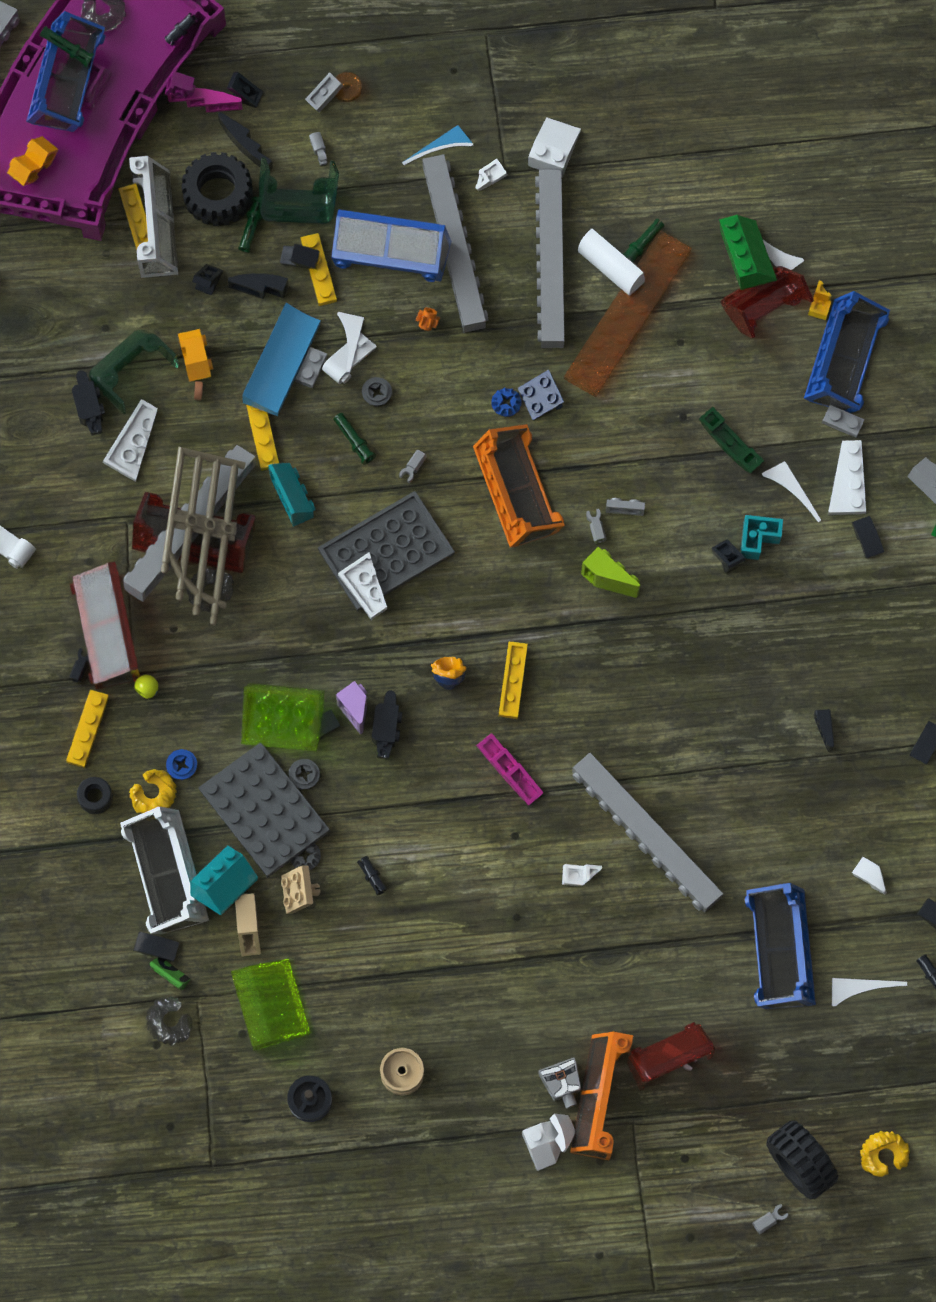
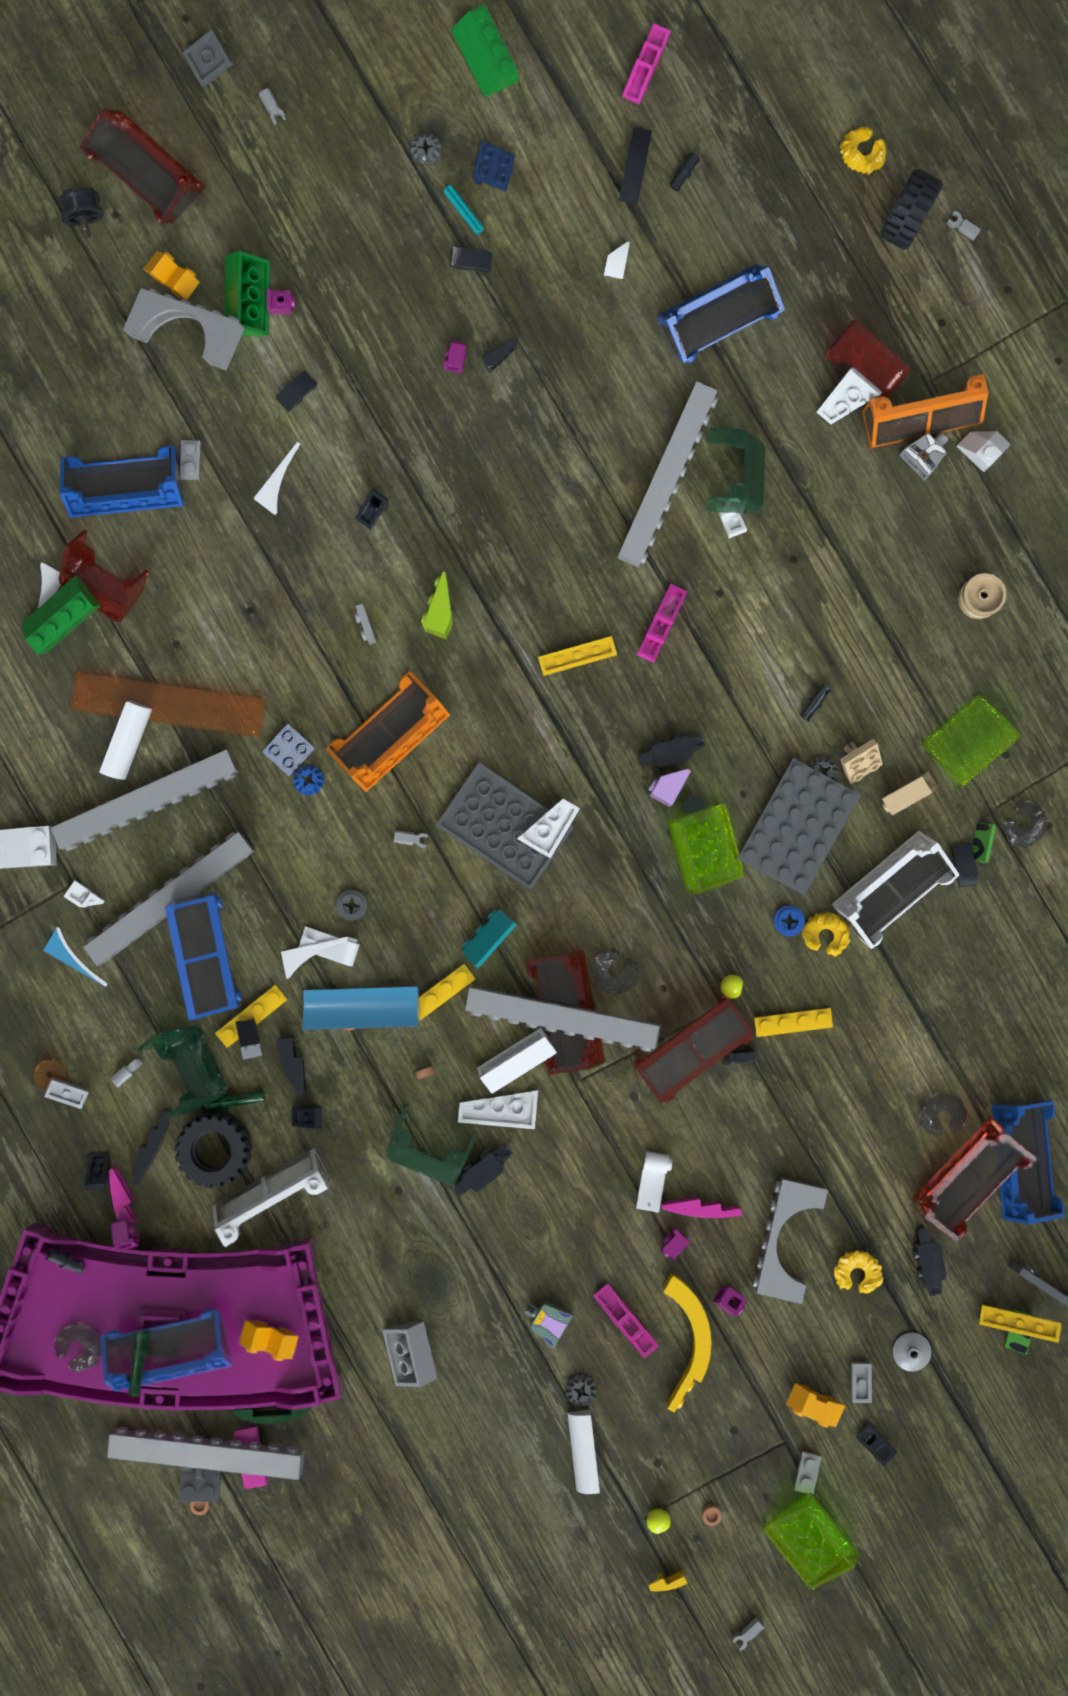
camera: 115 degrees left, 15 degrees up
black tyre [77,777,113,814] -> none
yellow plate [118,184,148,250] -> none
dark tan piece [161,447,245,626] -> none
light orange brick [178,329,213,382] -> none
teal slope [190,845,258,915] -> none
black wheel [287,1076,332,1122] -> none
dark grey gear [289,759,320,789] -> none
light grey plate [295,347,327,388] -> none
dark green pin [333,413,376,465] -> none
orange gear [416,307,440,331] -> none
light orange hair [431,657,467,690] -> none
white slope [550,1114,576,1152] -> none
light grey bar [586,509,607,544] -> none
dark green pin [621,219,665,264] -> none
dark green slope [699,406,764,473] -> none
teal brick [740,515,783,560] -> none
yellow slope [808,280,831,320] -> none
white wing [828,440,866,515] -> none
white sticker [832,978,907,1006] -> none
none -> magenta brick [443,341,467,373]
none -> white brick [477,1028,556,1093]
none -> clear green windscreen [705,427,765,514]
none -> white wing [817,367,882,424]

